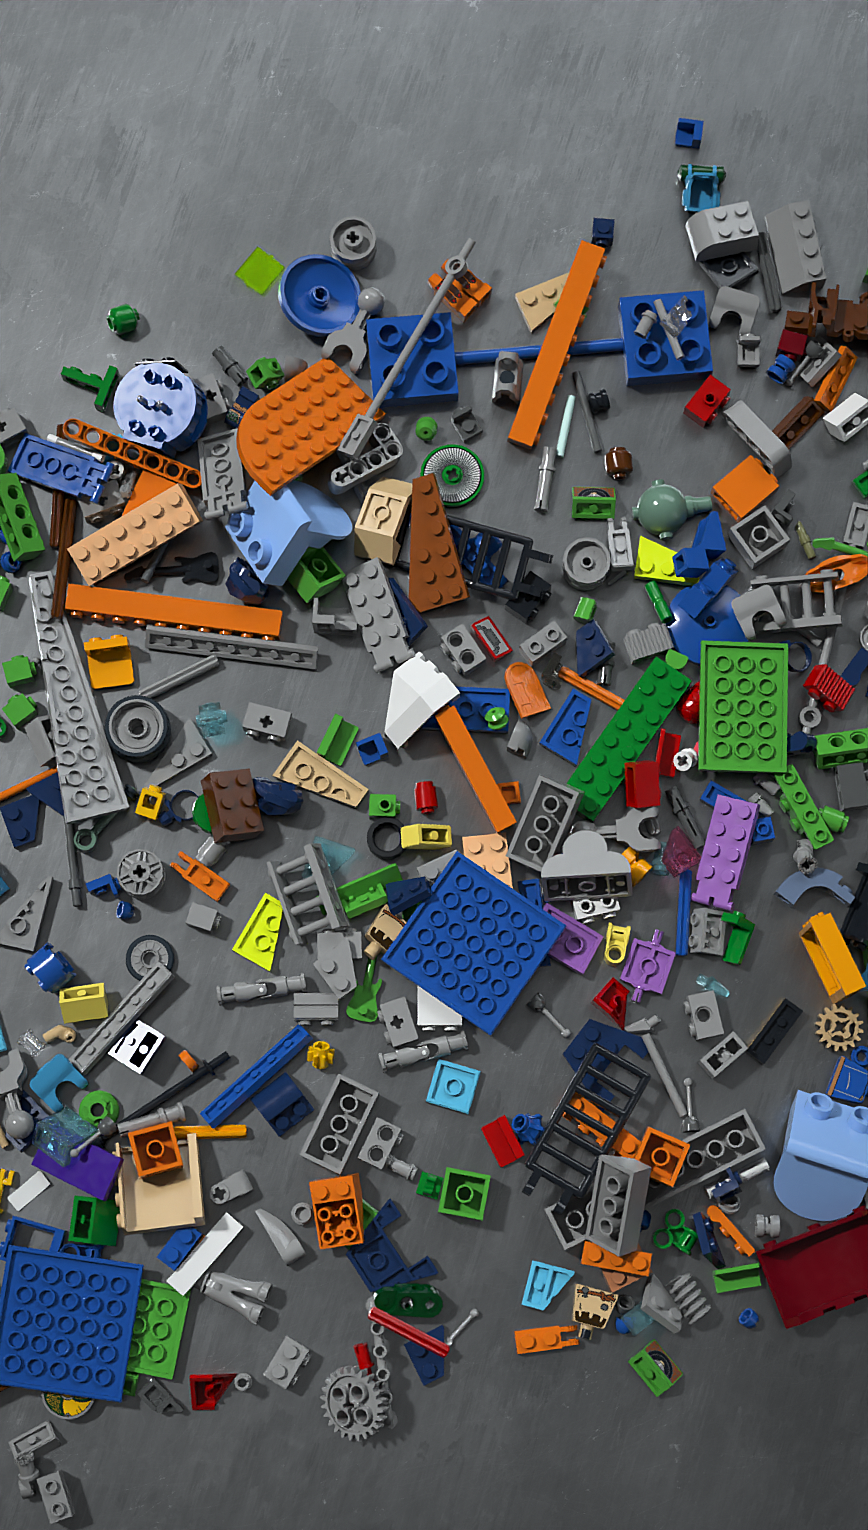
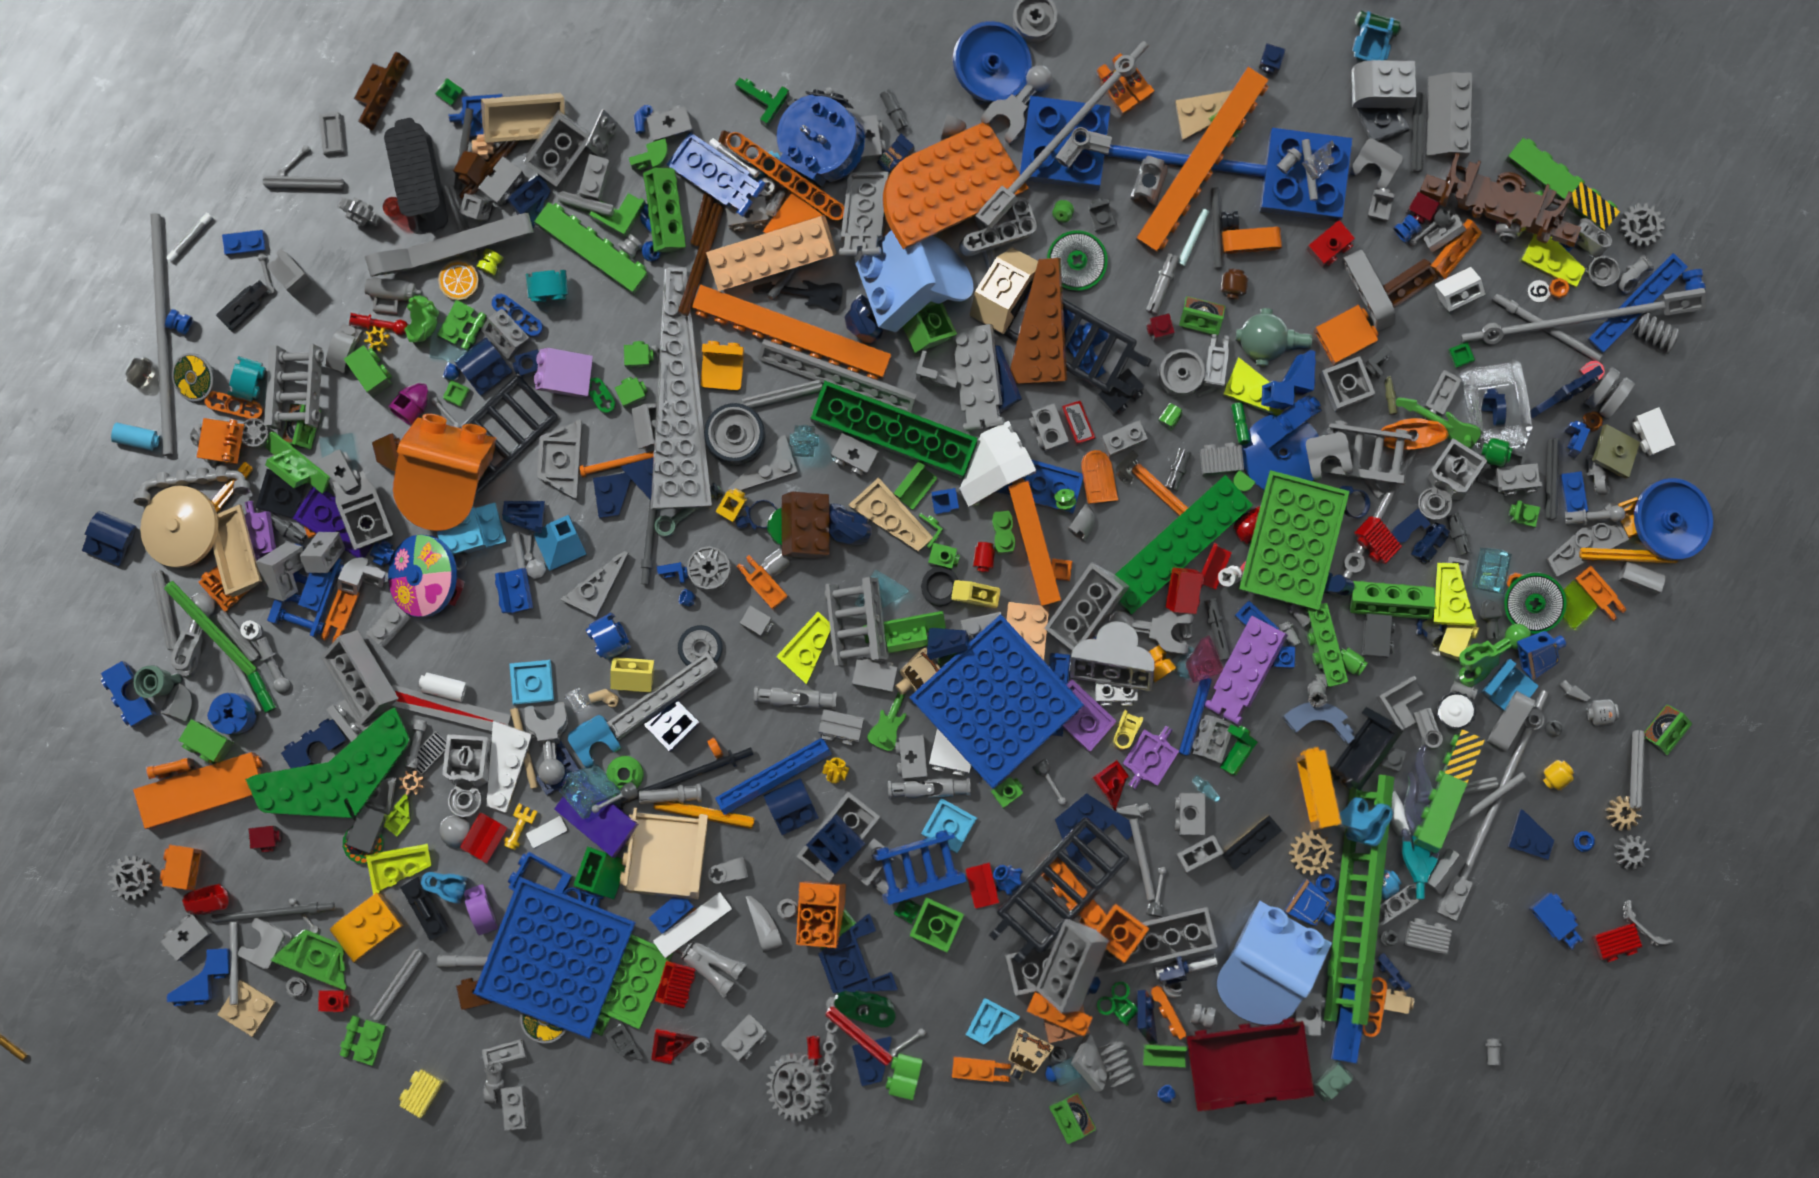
camera: 15 degrees right, 5 degrees up
green head [106,304,140,335] -> none
orange brick [128,1121,183,1180] -> none
clear neon green piece [235,246,285,295] -> none
bright green brick [246,357,284,389] -> none
light grey wing [313,939,357,1000] -> none
blue wing [539,688,592,766] -> none
dark blue wing [576,619,616,678] -> none
none -> red brick [655,961,695,1009]
none -> dark blue brick [806,814,866,875]
none -> green brick [810,381,978,479]
none -> blue fence [872,830,967,905]
none -> bright green brick [886,1053,923,1100]
none -> bright green bracket [919,513,943,550]
none -> bright green brick [991,777,1024,808]
none -> bright green brick [992,510,1015,555]
none -> light grey piece [1055,127,1112,168]
none -> dark red brick [1146,313,1175,342]
none -> orange beam [1222,227,1282,254]

